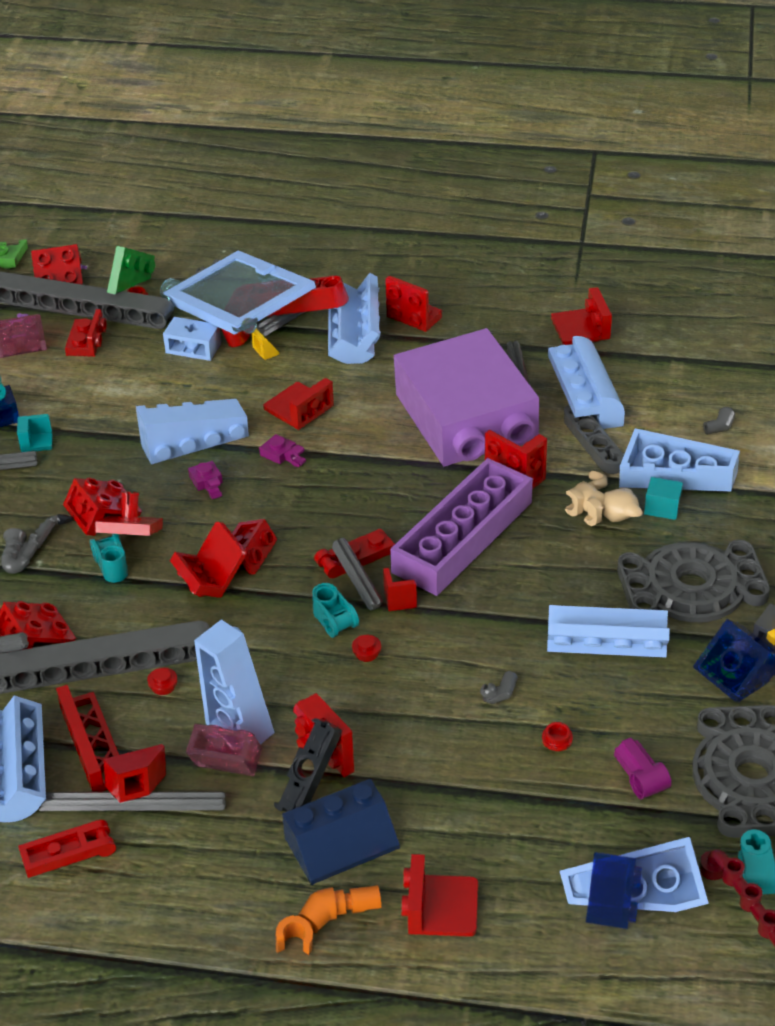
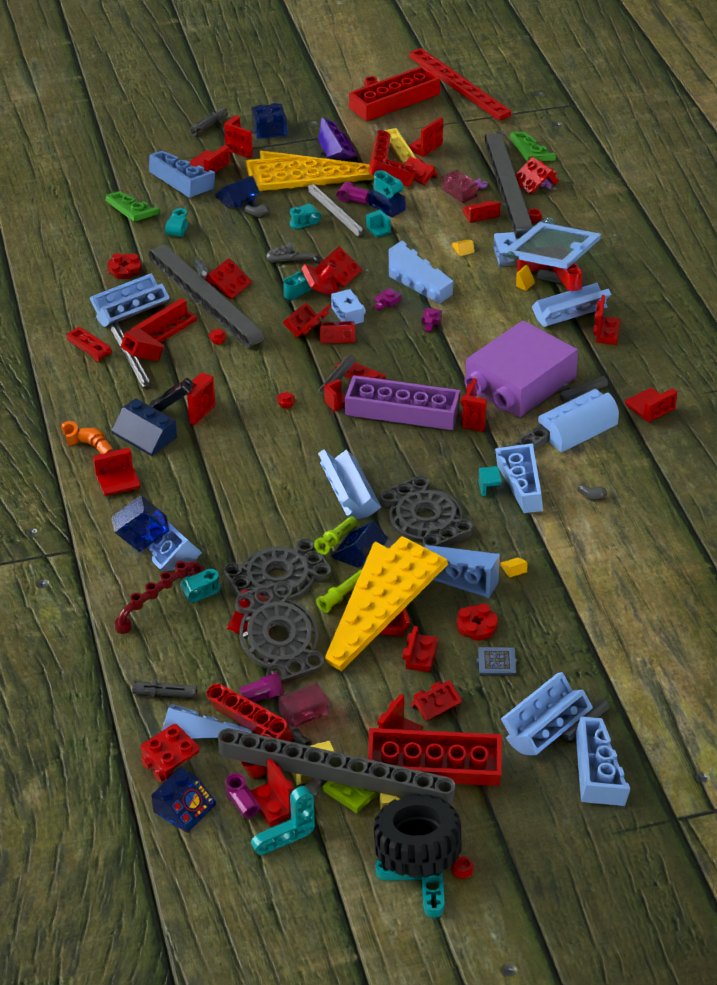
camera: 65 degrees right, 0 degrees up
green wing [107,246,155,294] -> none
clear pink brick [186,724,262,776] -> none
light blue wedge [194,620,275,754] -> none
red bracket [263,378,334,430] -> none
teal piece [312,583,359,638] -> none
dark grey arm [480,671,518,704] -> none
red plate [542,722,573,751] -> none
tan animal [565,471,643,526] -> none
magenta piece [614,737,671,800] -> none
none -> lime pin [314,516,358,555]
none -> light blue brick [331,289,366,324]
none -> yellow slope [452,239,475,256]

